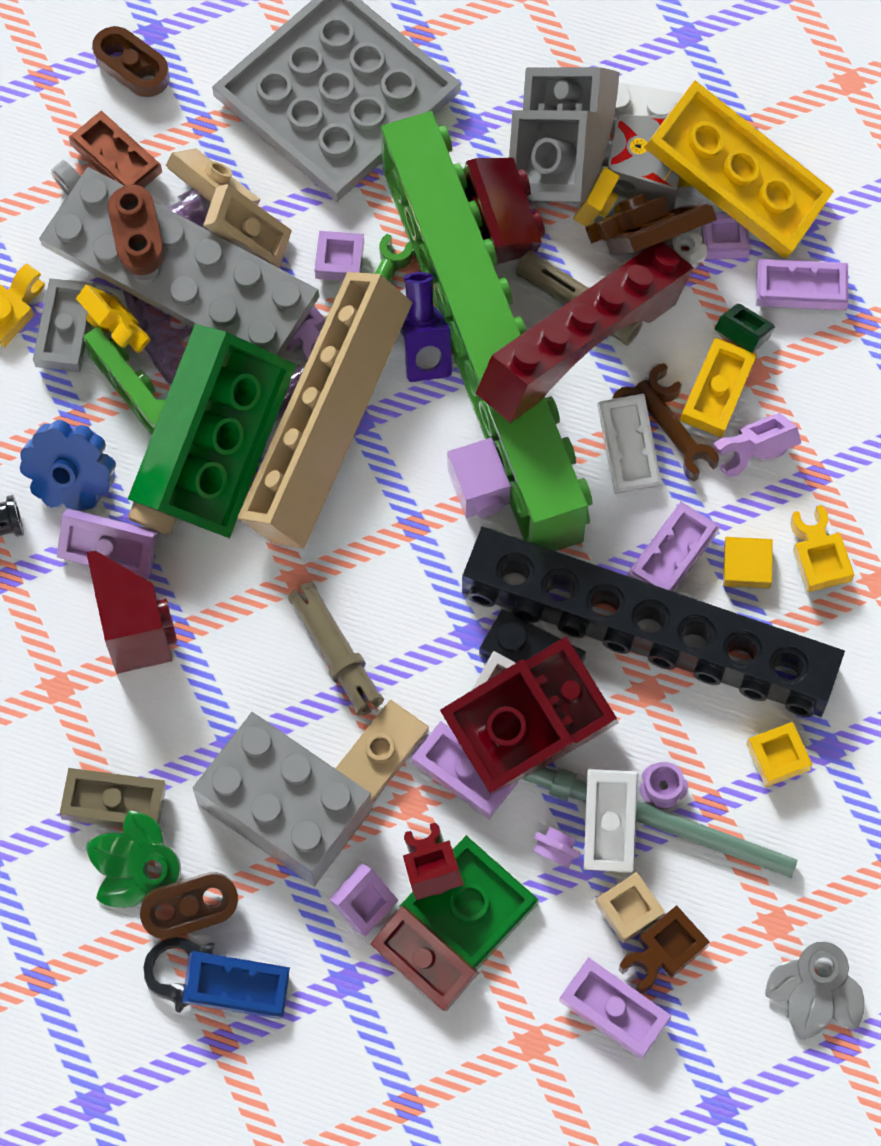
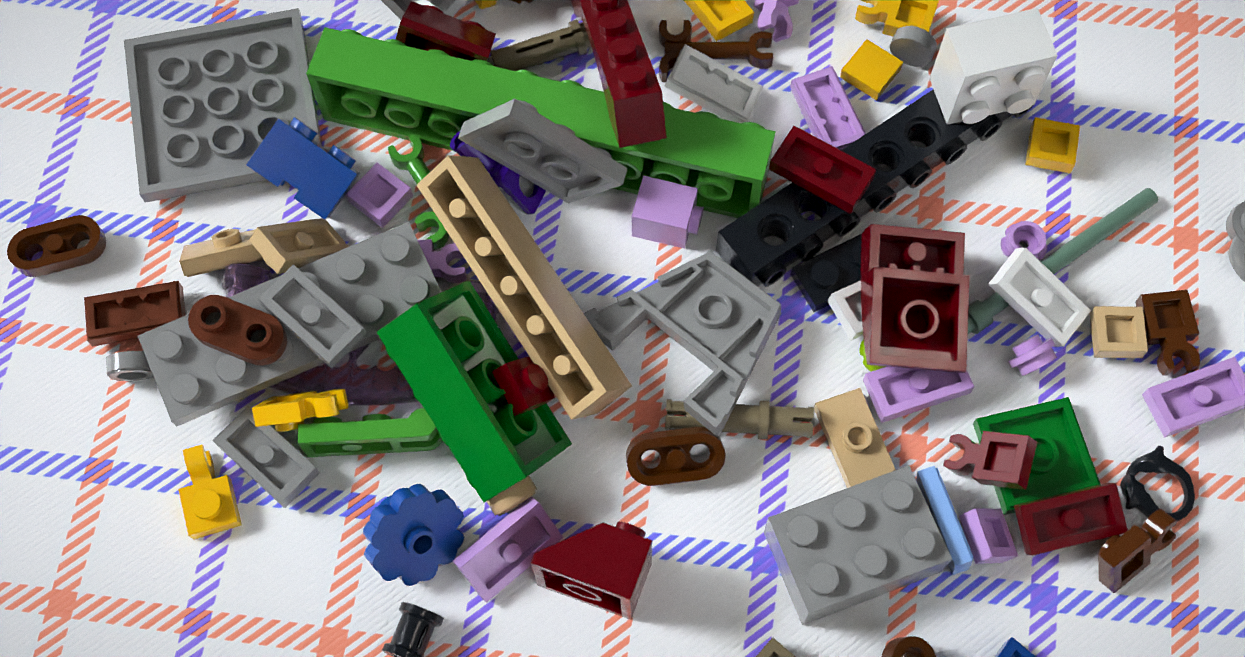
camera: 55 degrees left, 0 degrees up
none -> blue brick [246,117,360,220]
none -> light grey plate [258,264,367,369]
none -> light grey plate [458,99,628,203]
none -> dark red plate [492,356,555,416]
none -> light grey wing [584,251,781,436]
none -> reddish brown plate [626,427,726,486]
none -> dark red plate [769,126,877,214]
none -> light grey tile [889,26,937,67]
none -> light blue tile [916,466,974,575]
none -> white brick [929,8,1058,125]
none -> reddish brown plate [1098,508,1177,594]
none -> black piece [1120,445,1195,522]

